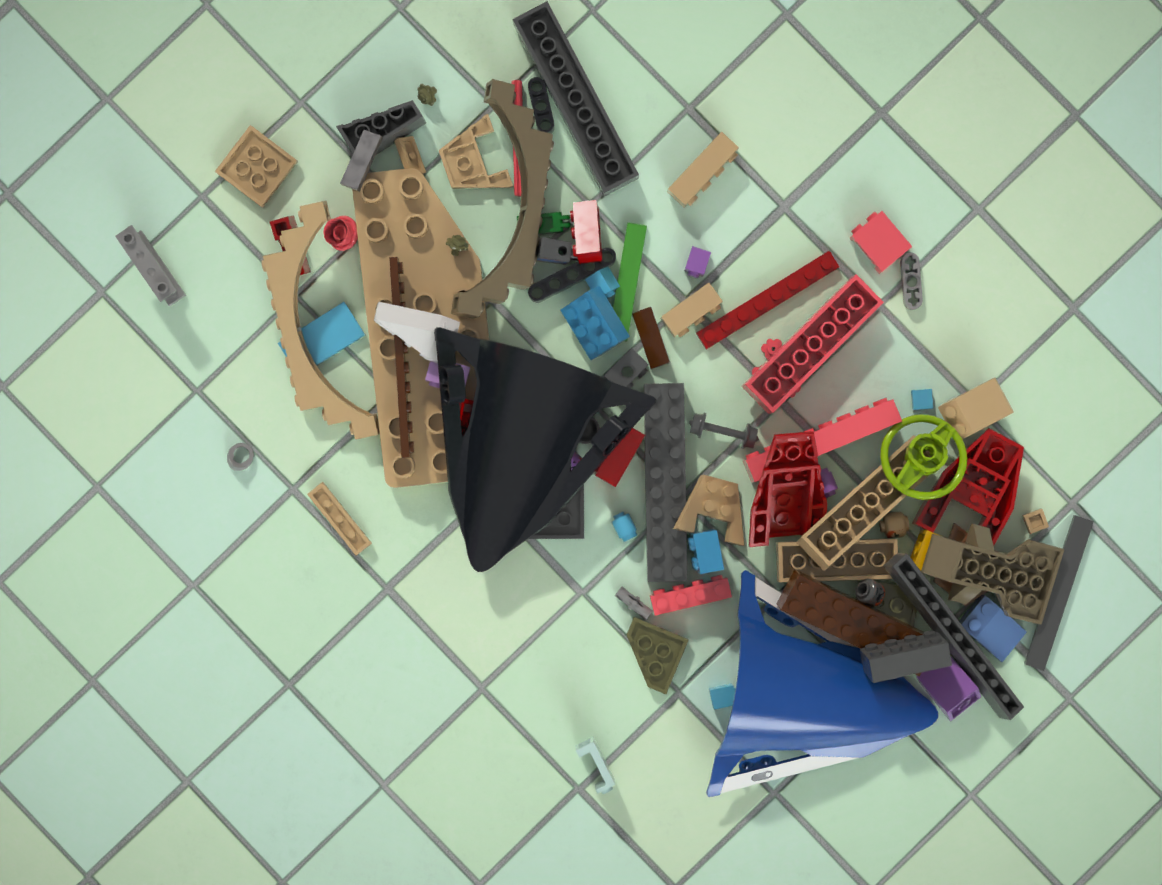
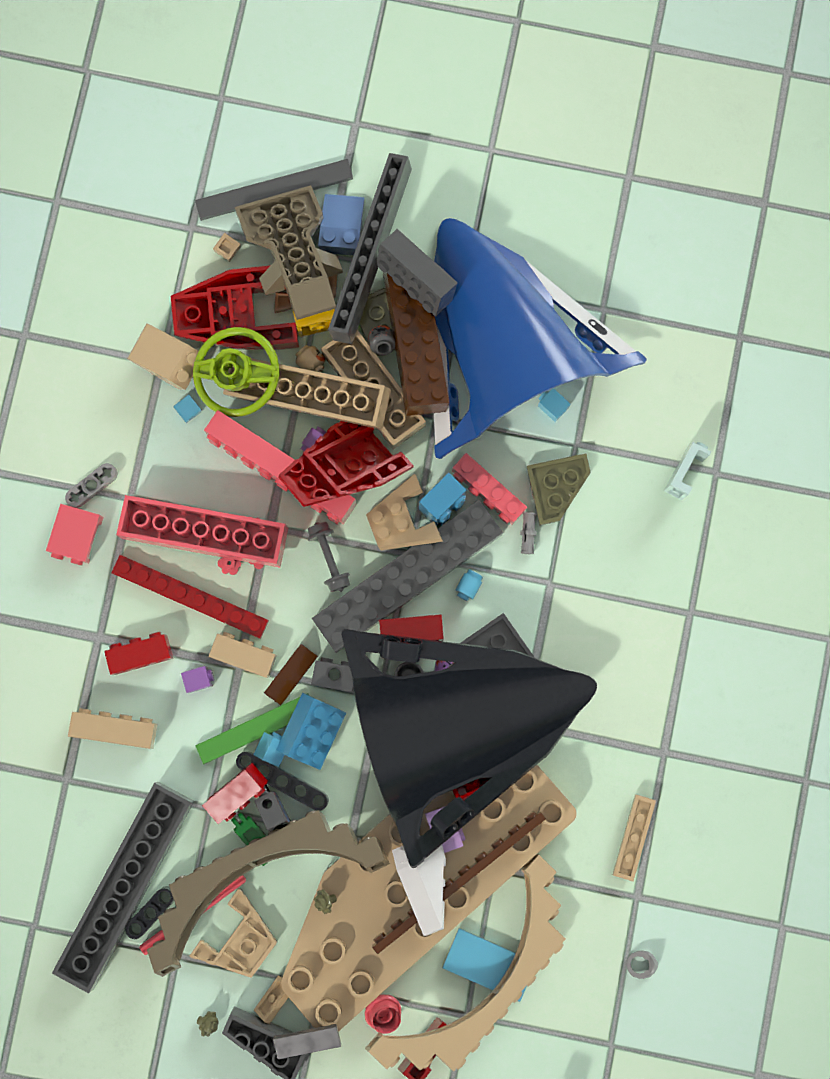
camera: 130 degrees left, 5 degrees down
medium lavender slope [917,657,981,722] -> none
none -> red brick [104,632,173,675]

